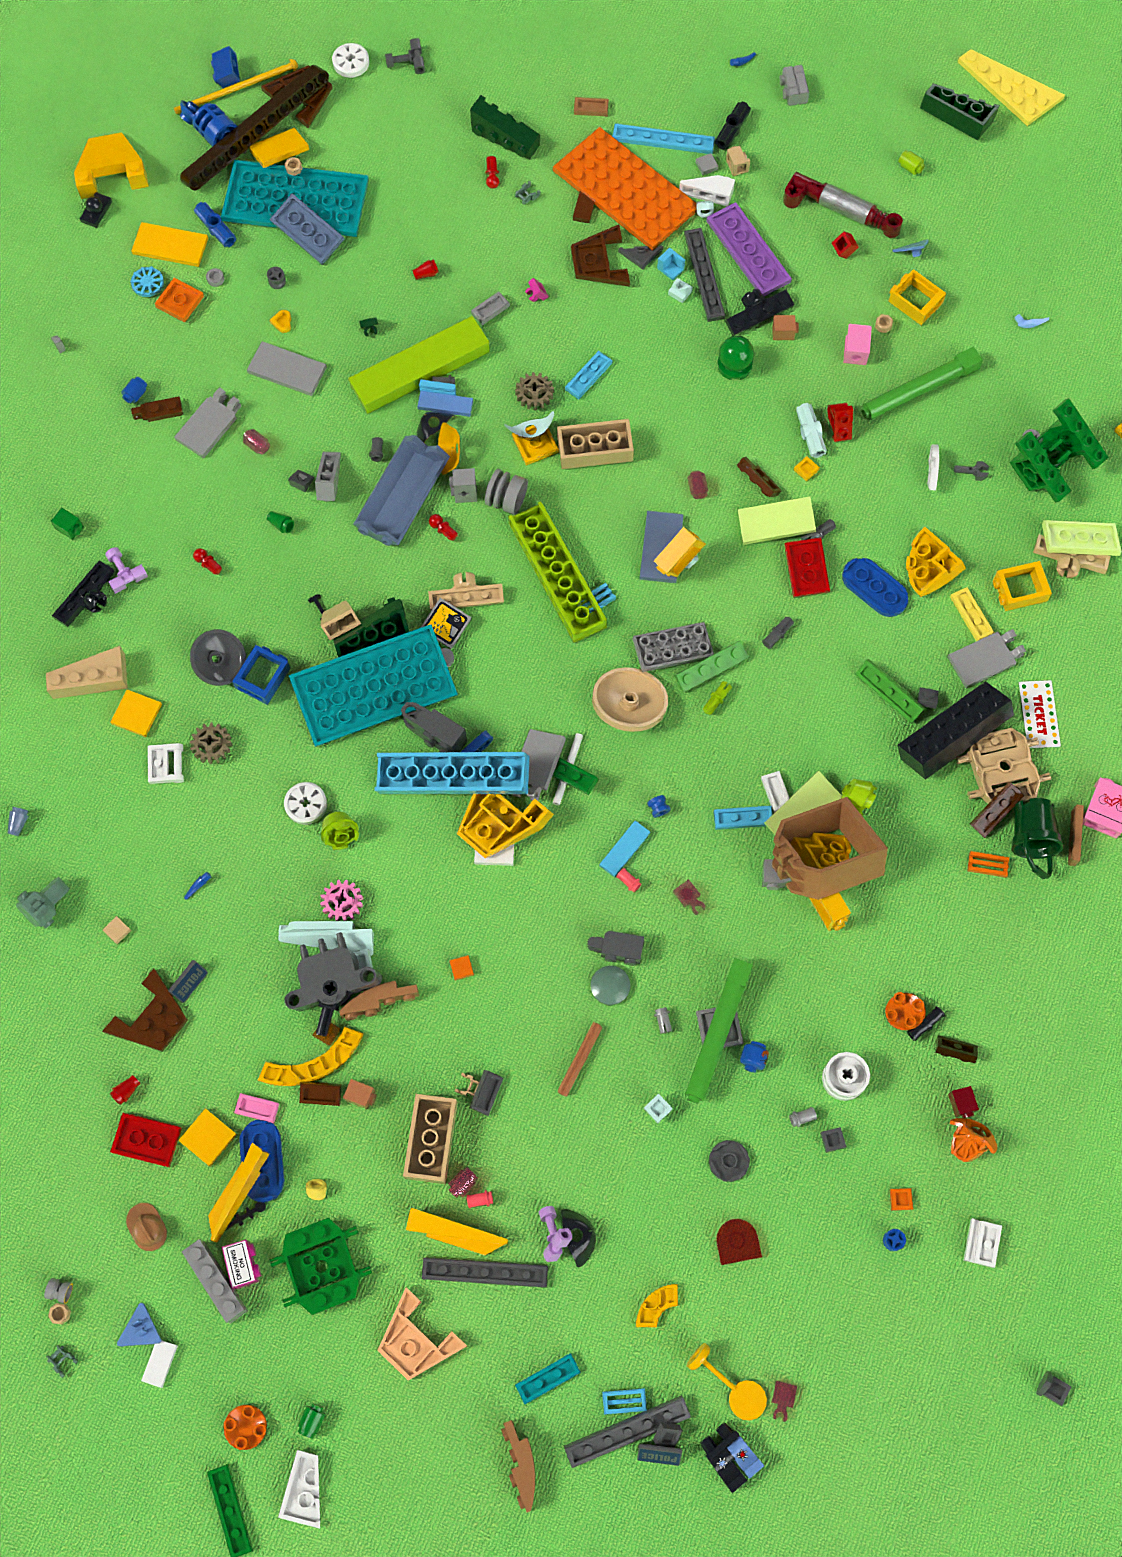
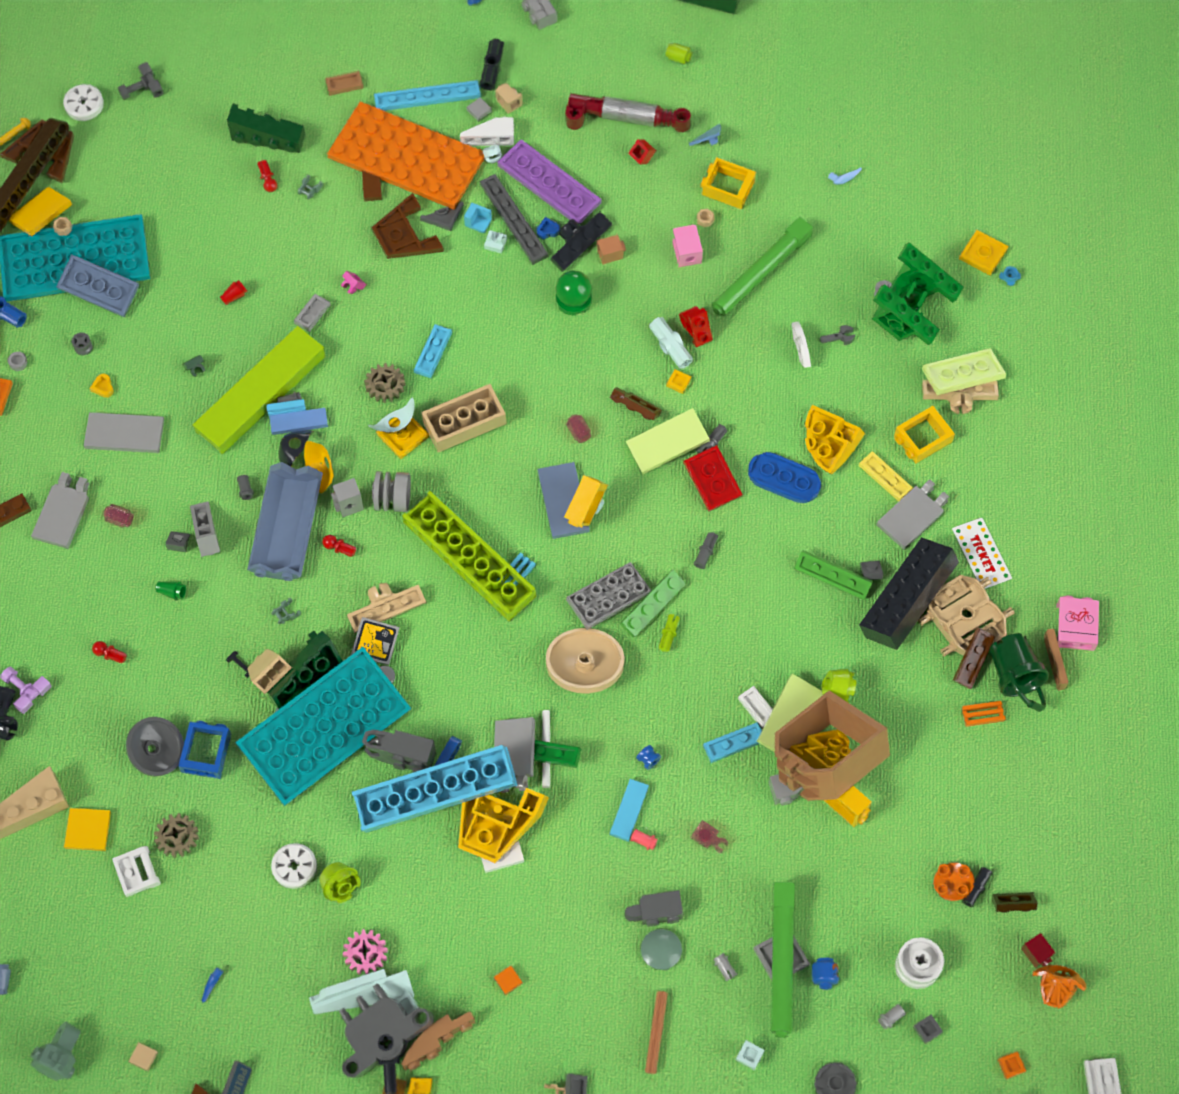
camera: 20 degrees left, 5 degrees down
none -> sand green piece [271,598,301,624]
none -> blue tile [537,217,560,239]

